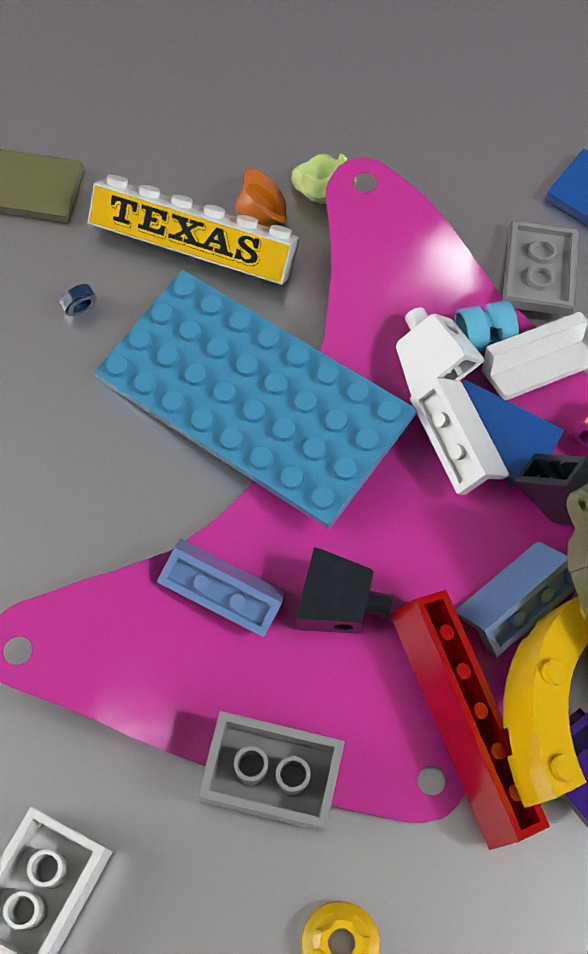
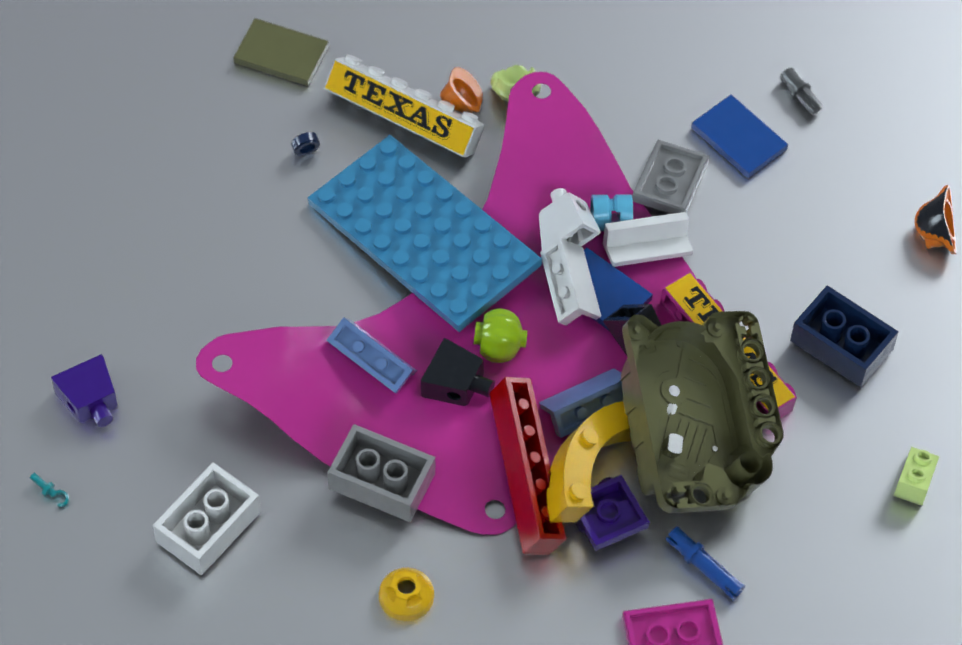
camera: 10 degrees right, 10 degrees down
none -> lime plant [474,308,528,363]

